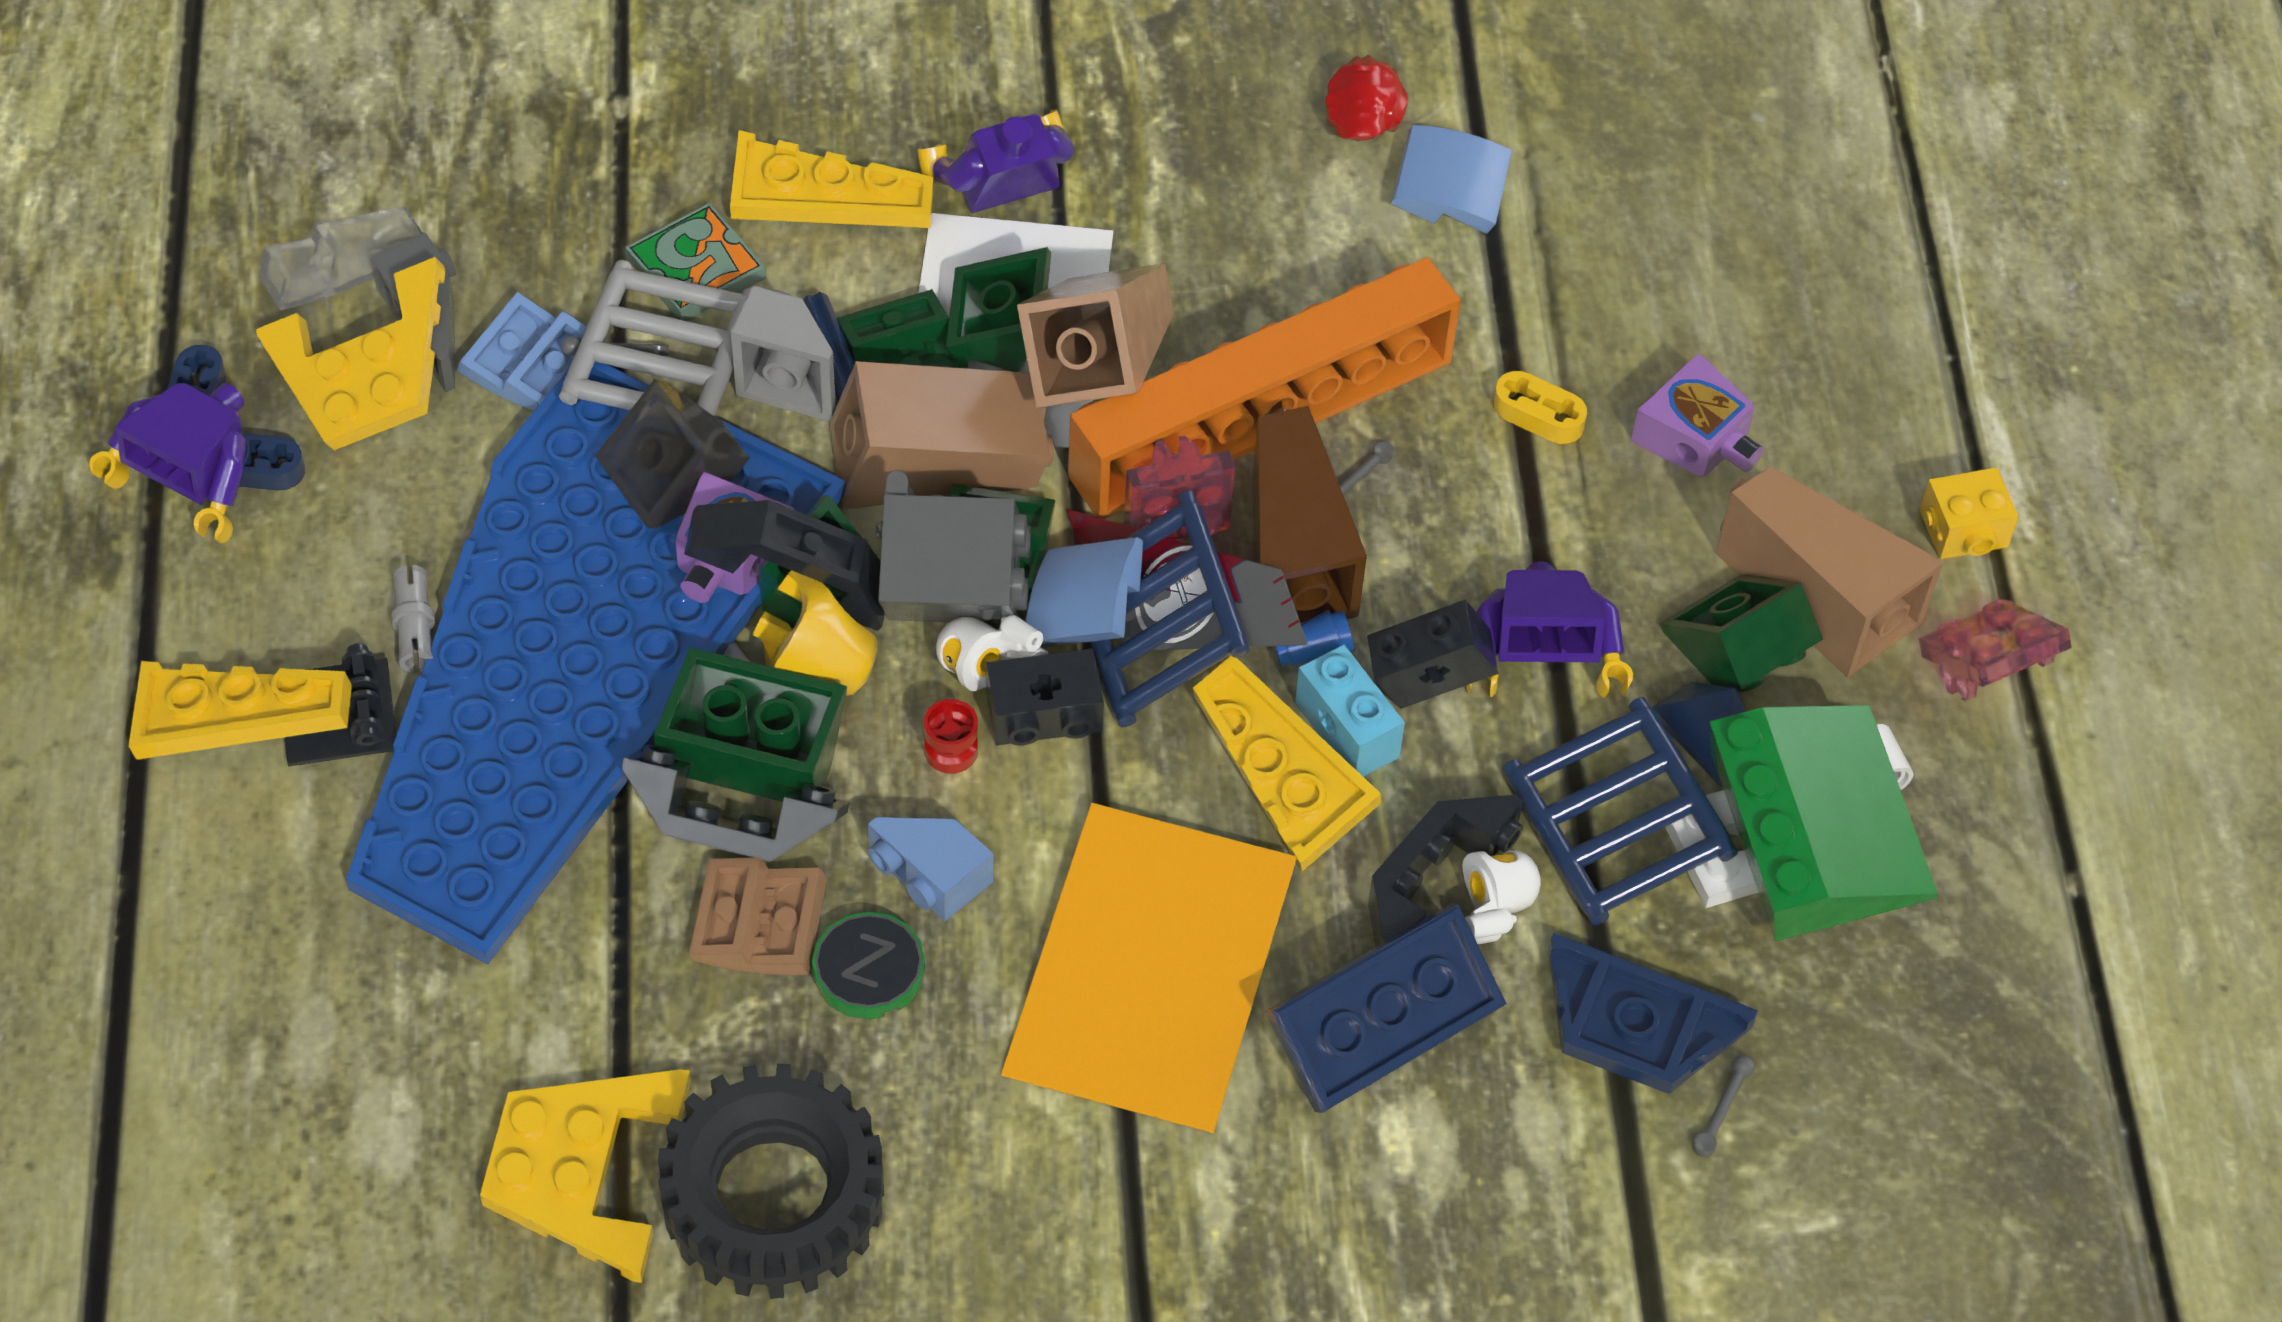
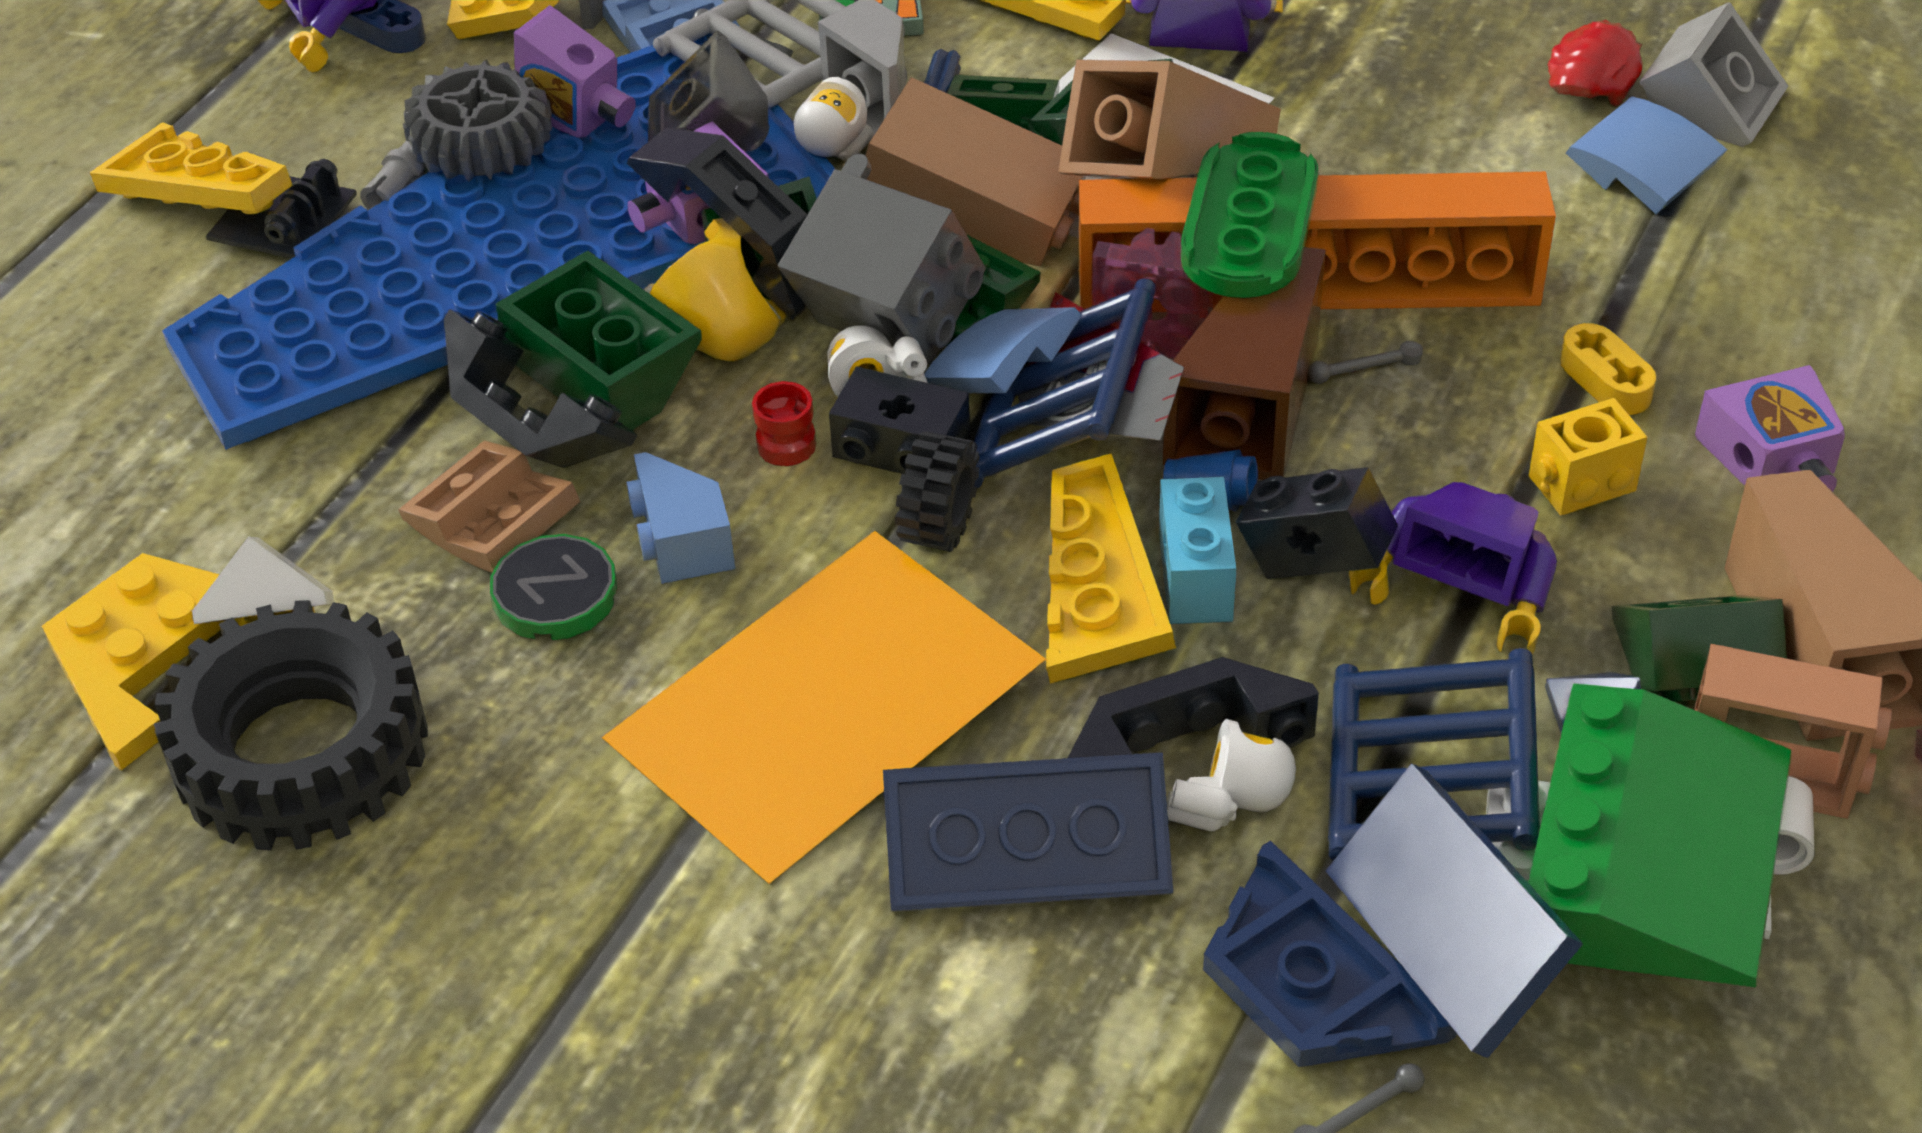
camera: 35 degrees right, 10 degrees down
none -> white slope [192,536,334,624]
none -> dark grey gear [403,60,552,182]
none -> medium lavender torso [514,5,636,138]
none -> white piece [793,77,873,161]
none -> black tyre [895,431,980,552]
none -> green tile [1181,132,1319,298]
none -> tile [1326,763,1583,1058]
none -> yellow head [1529,398,1648,516]
none -> light grey slope [1639,2,1788,147]
none -> nougat window [1694,644,1892,819]

